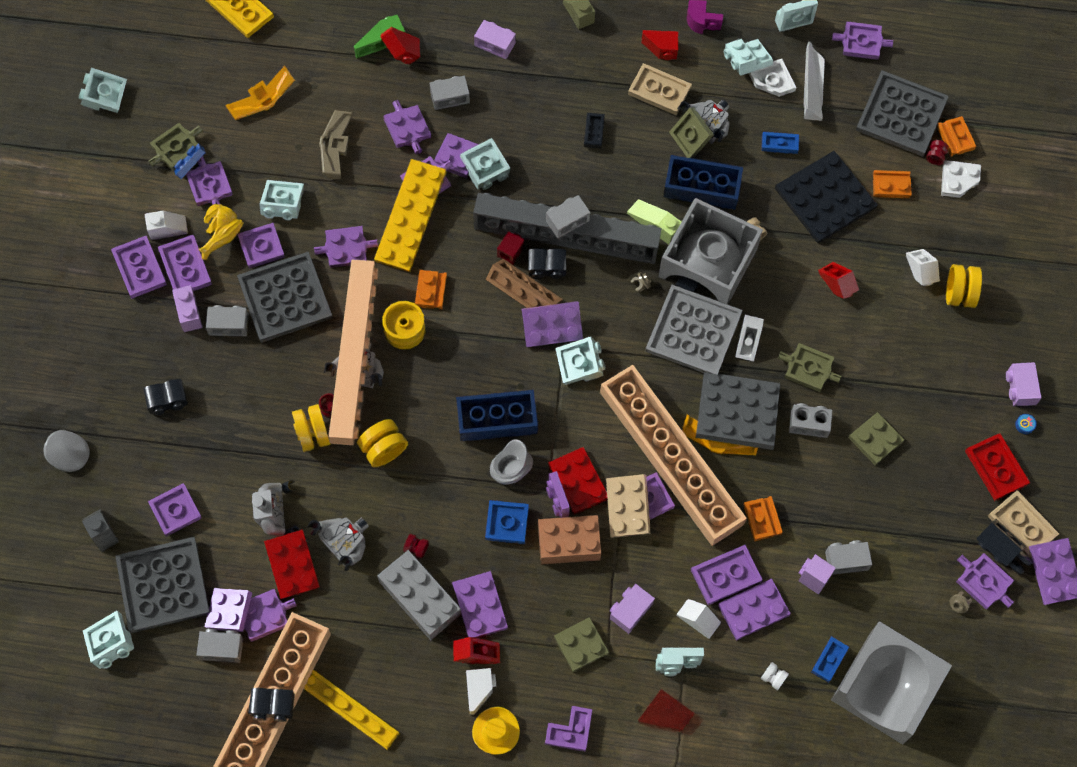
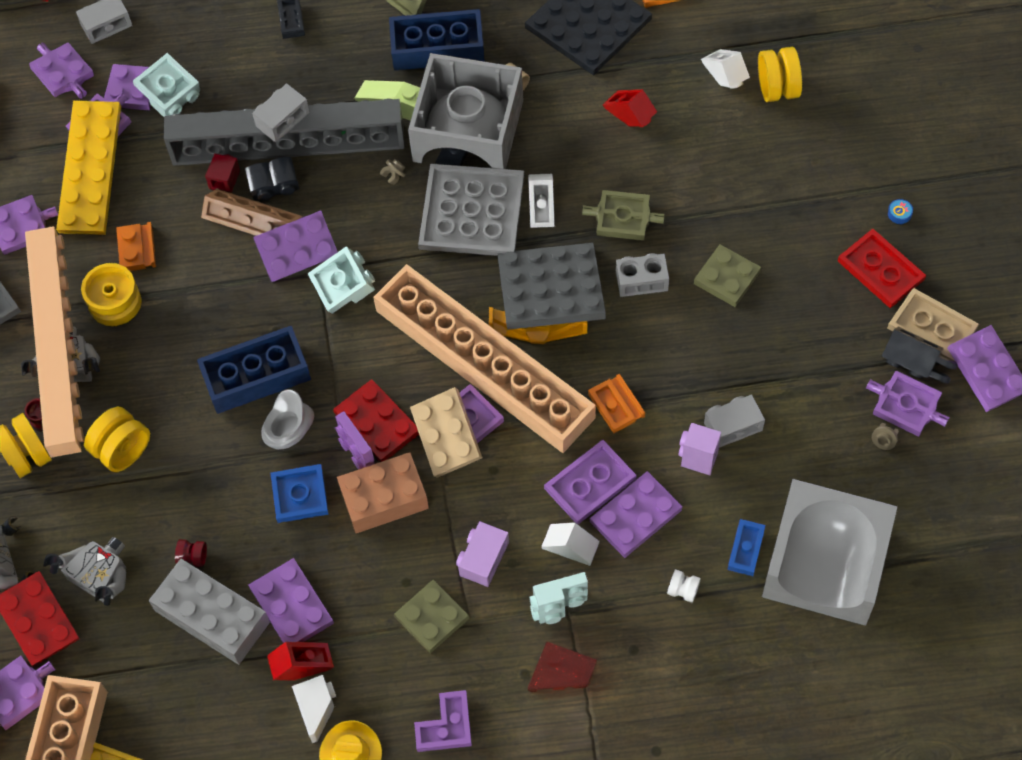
camera: 10 degrees left, 5 degrees down
lavender brick [1006,363,1041,406] -> none

